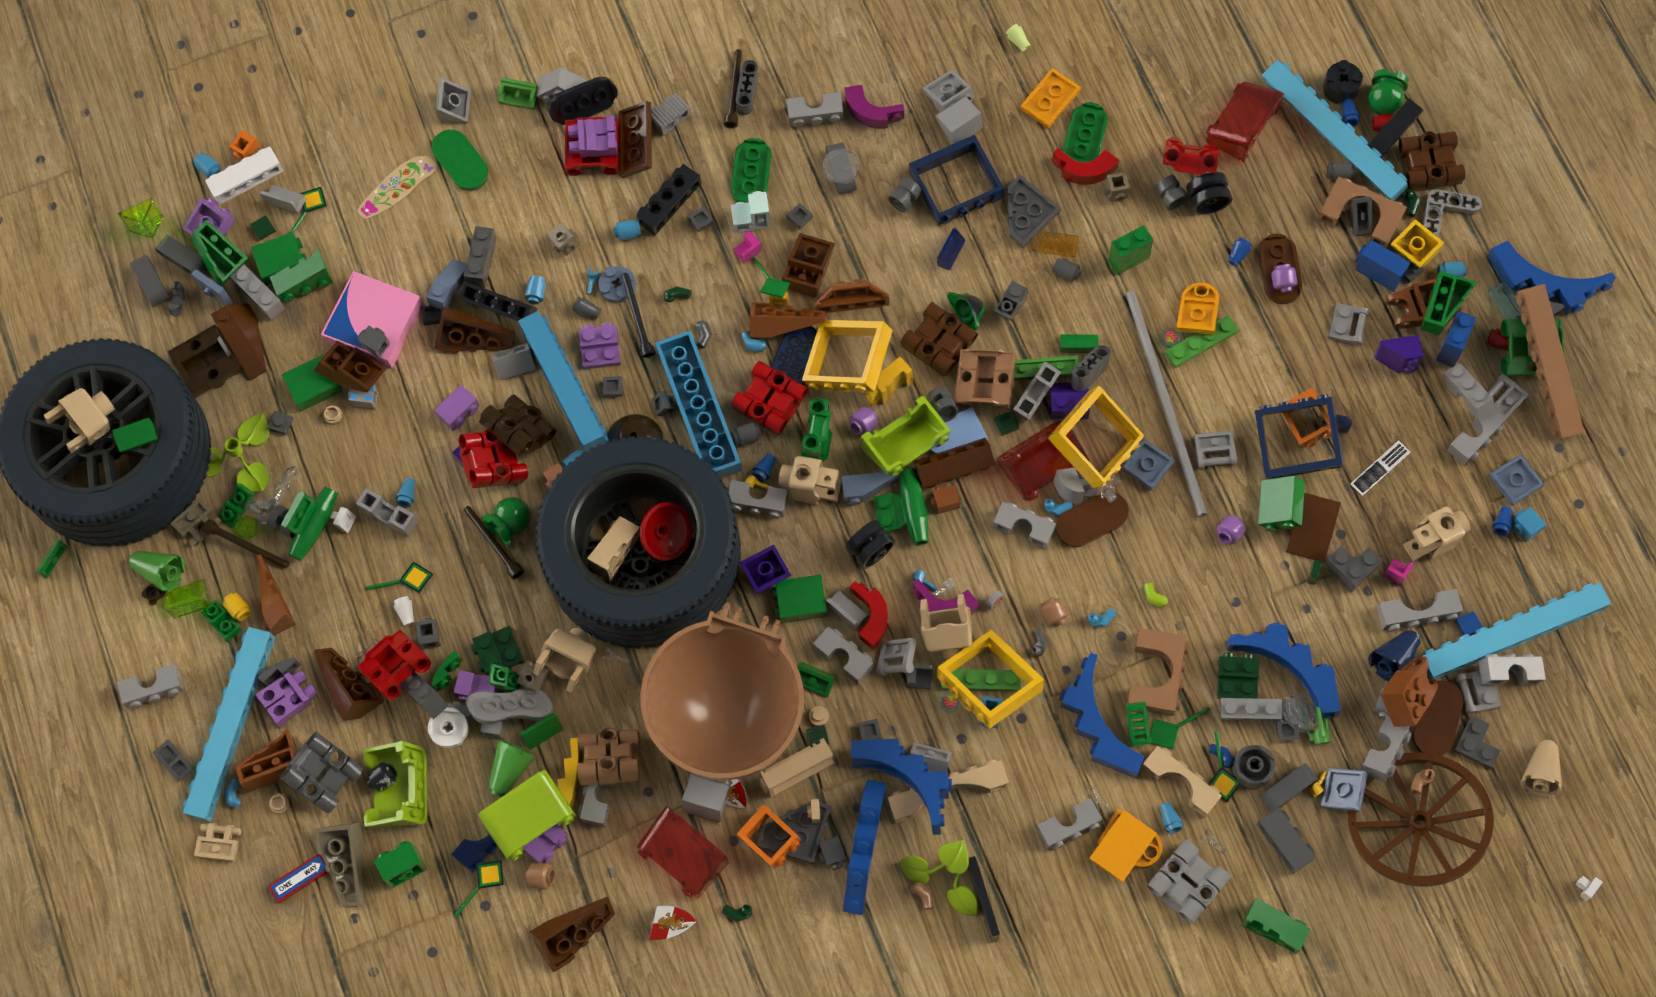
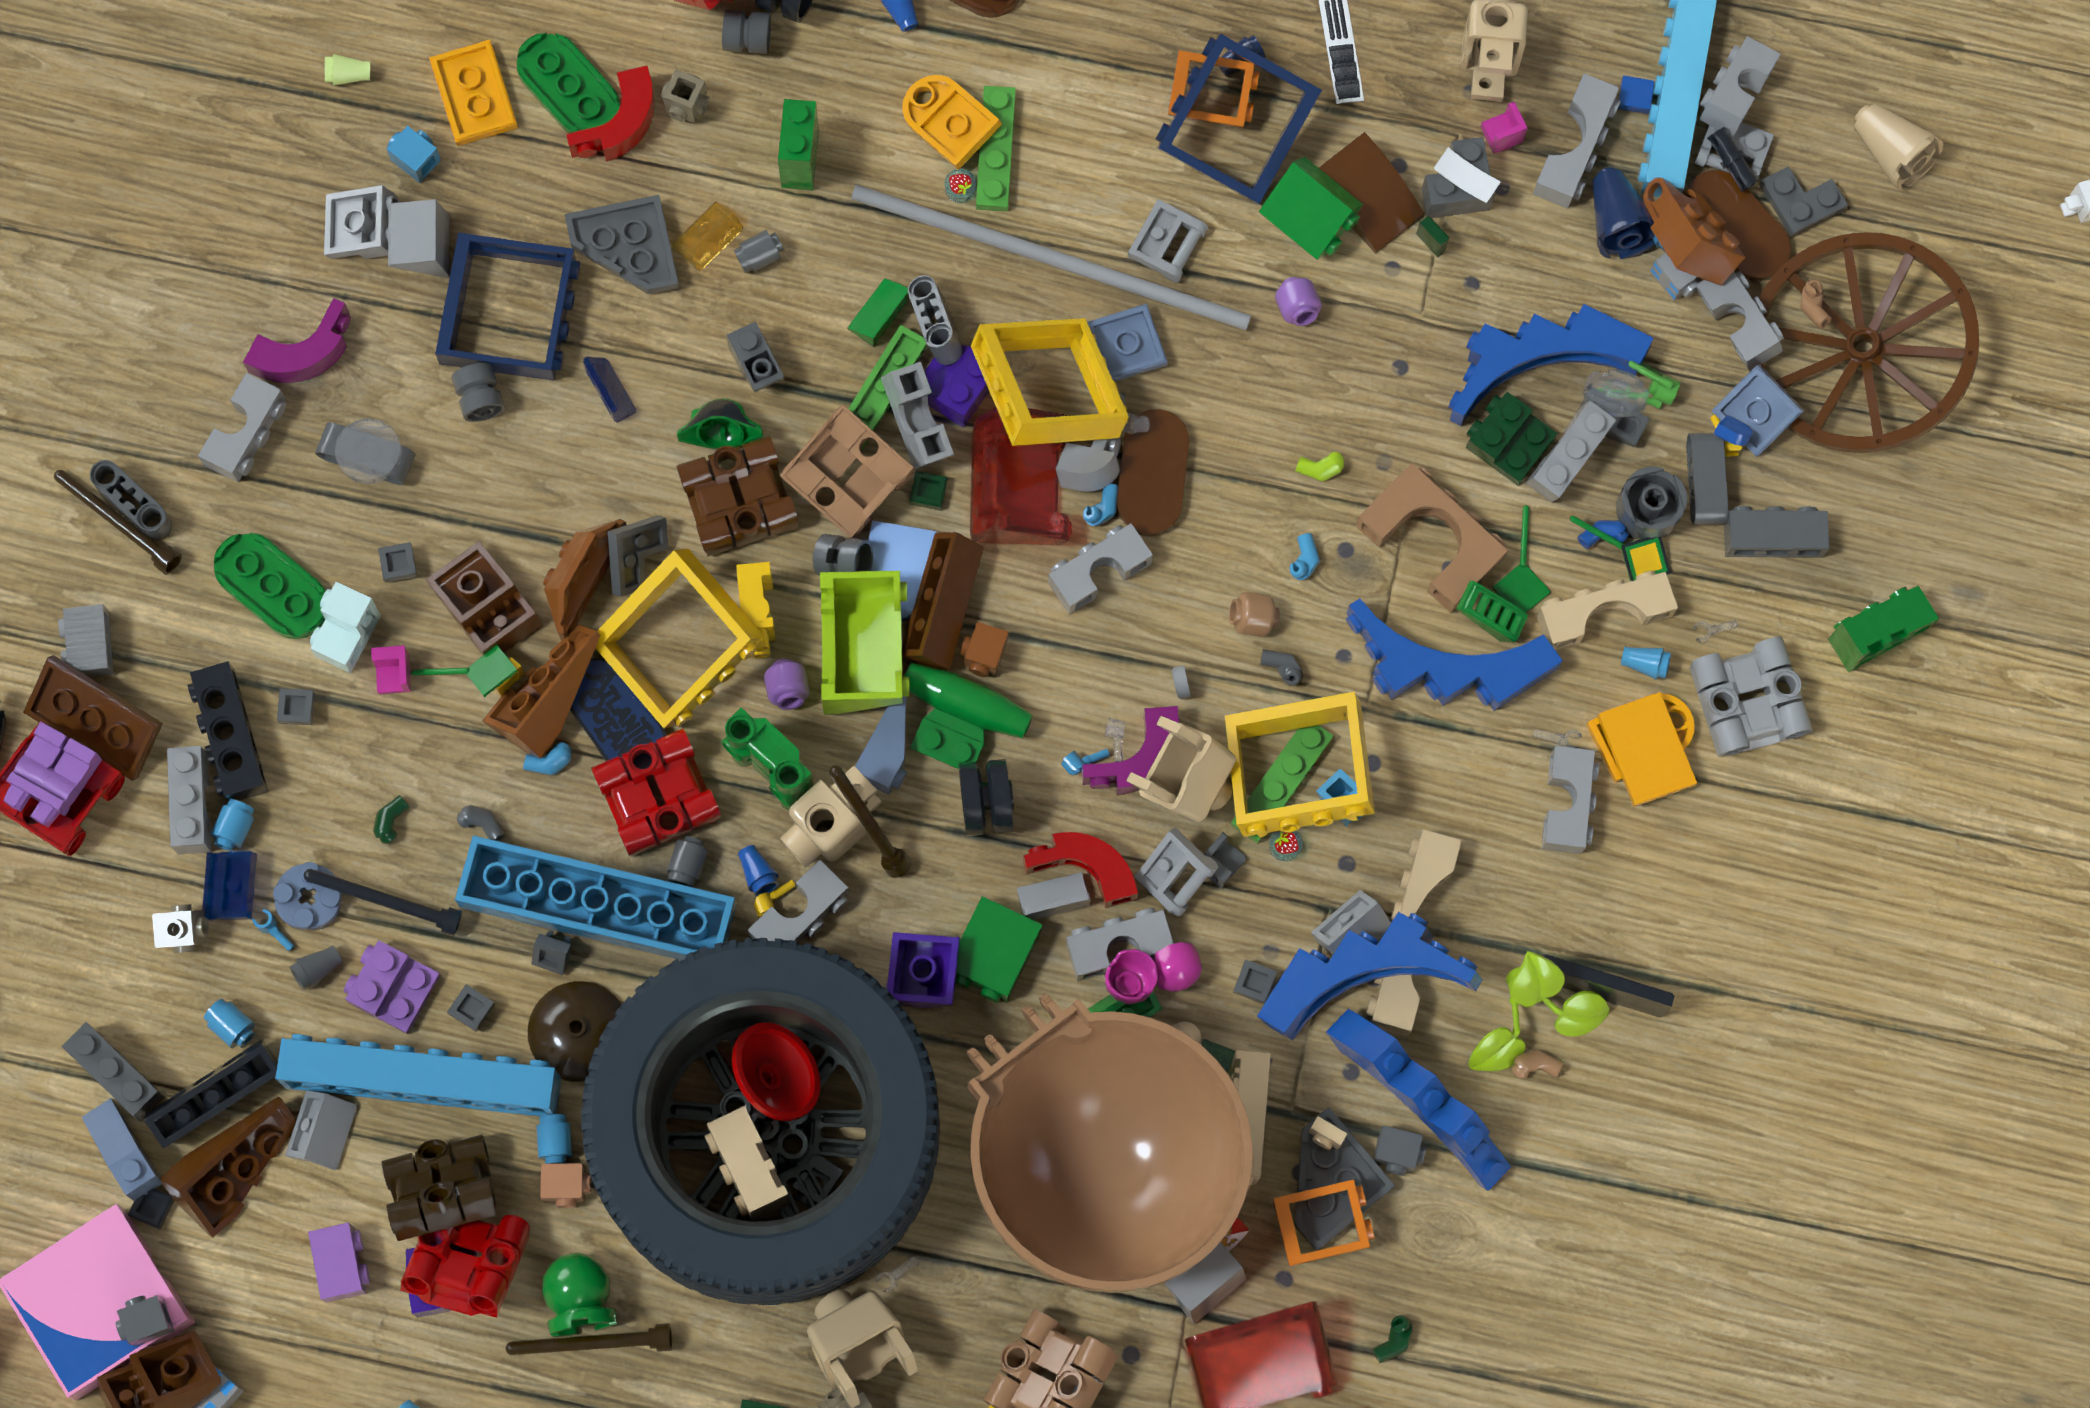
camera: 65 degrees left, 5 degrees up
none -> light grey arch [167,746,212,855]
none -> clear blue plate [202,851,257,921]
none -> dark azure brick [387,125,441,183]
none -> dark grey plate [607,515,669,597]
none -> dark brown piece [829,765,911,878]
none -> dark pink hair [1104,949,1158,1005]
none -> dark pink hair [1155,942,1202,992]
none -> white sticker [1434,147,1501,203]
none -> black pin [1707,127,1759,192]
none -> blue tile [1714,415,1753,446]

